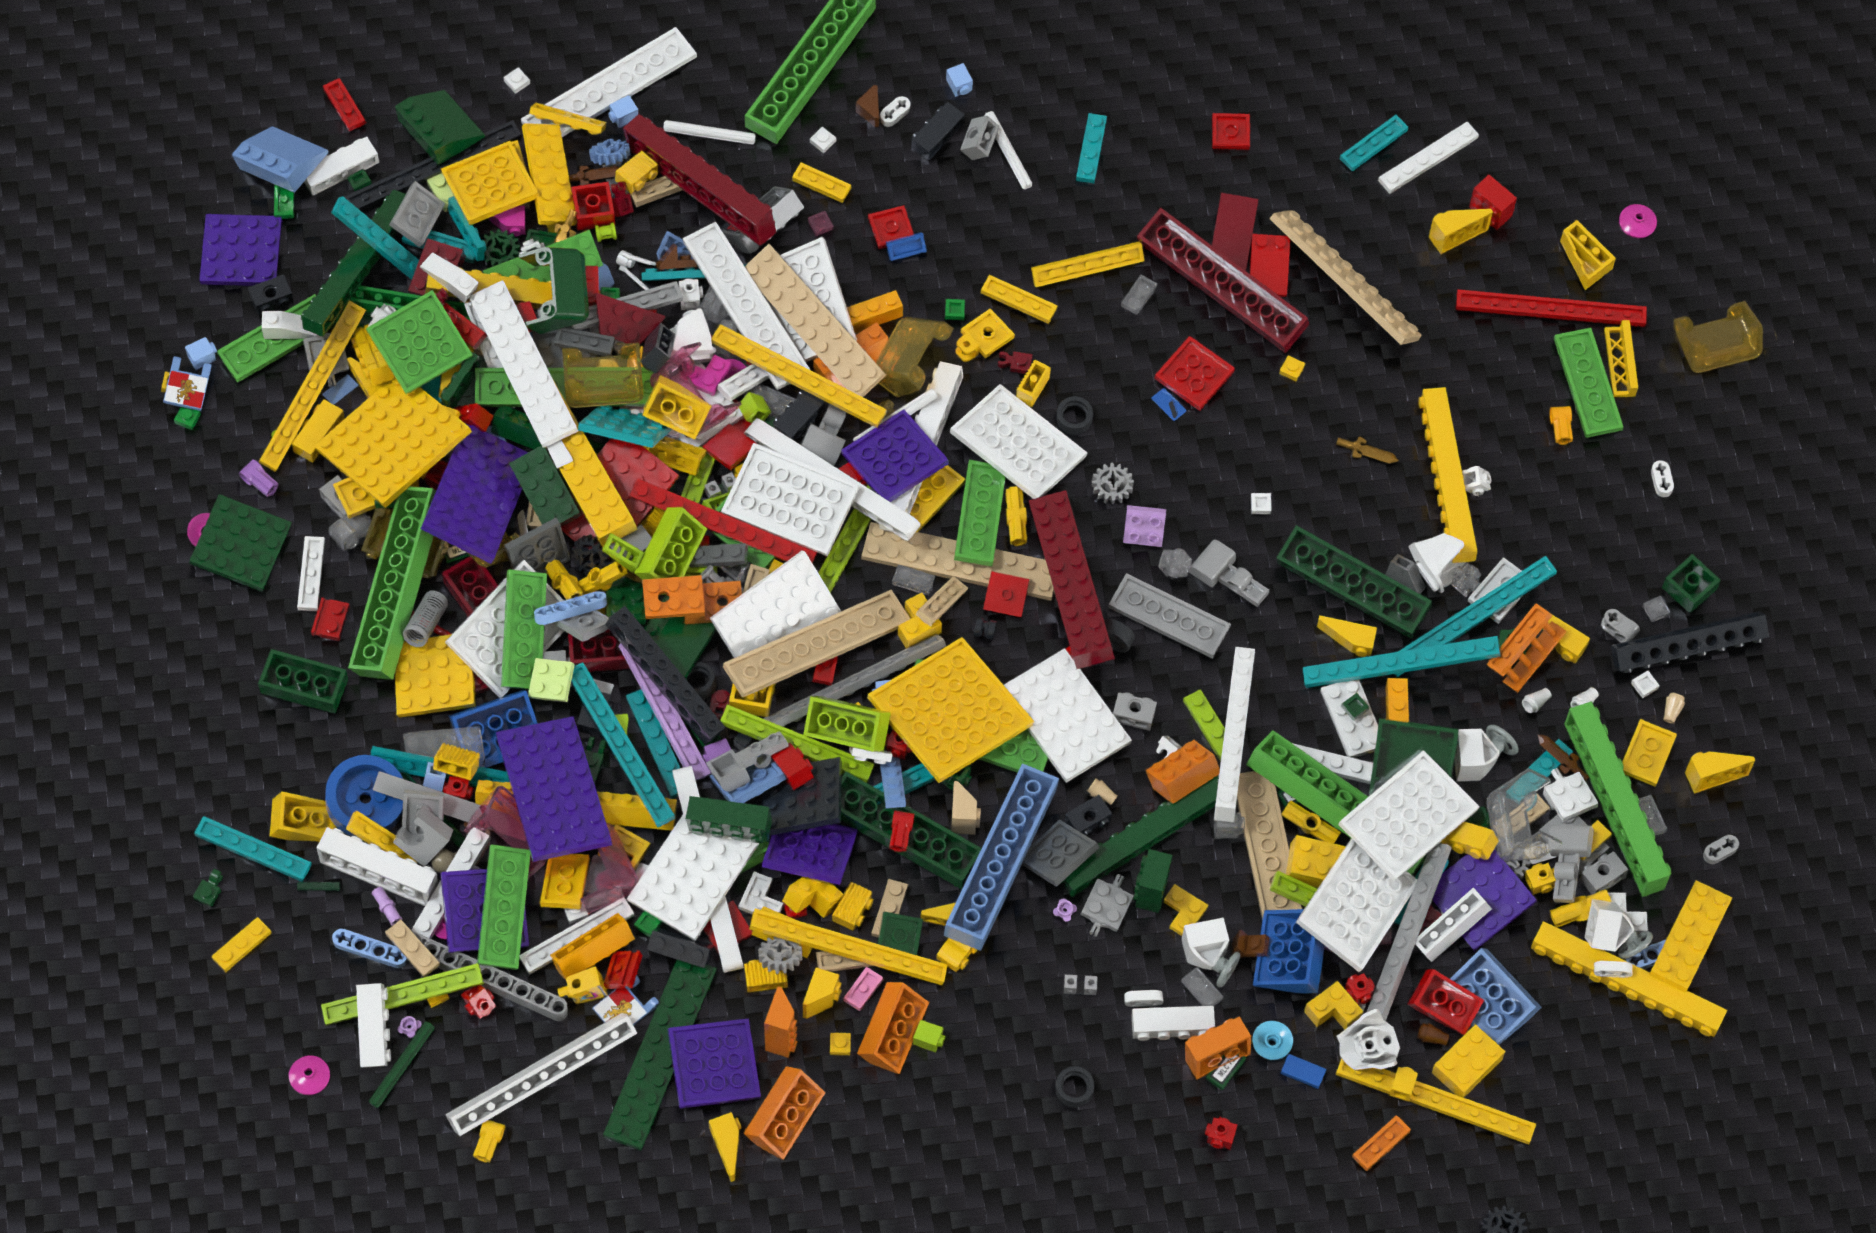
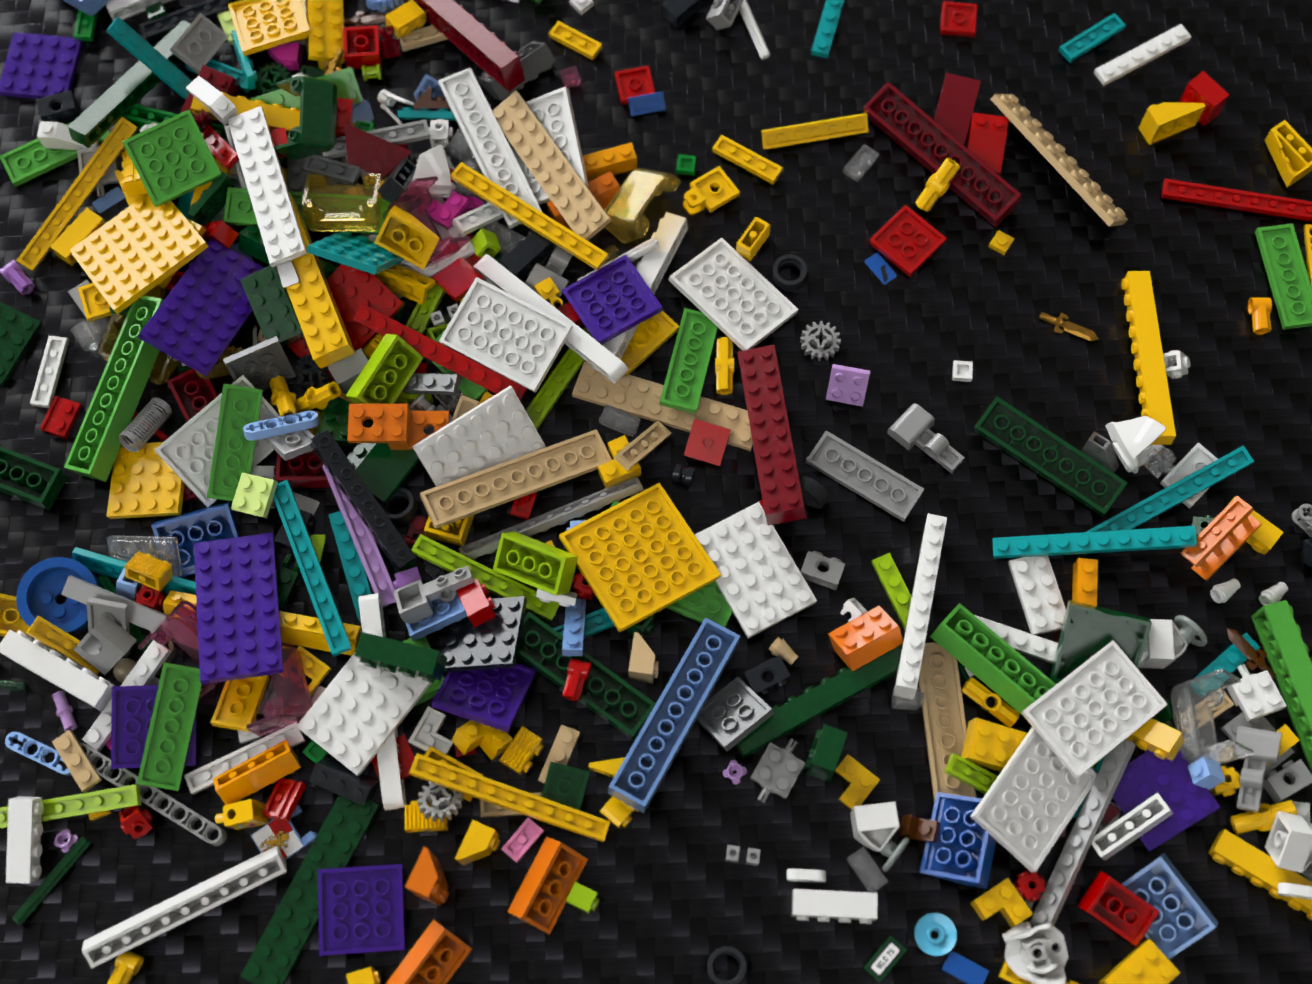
camera: 10 degrees right, 5 degrees up
lime slope [602,533,645,572] -> none
yellow plate [830,1033,851,1055] -> none
dark red plate [998,351,1032,374] -> none
clear brick [1158,548,1192,578] -> none
orange brick [1185,1016,1251,1079] -> none
yellow slope [1317,615,1377,657] -> none
dark green plate [1341,693,1369,721] -> none
reddish brown cone [1417,1023,1449,1046] -> none
none -> yellow plate [534,277,563,307]
none -> yellow piece [915,158,960,212]
none -> light blue brick [1187,756,1225,790]

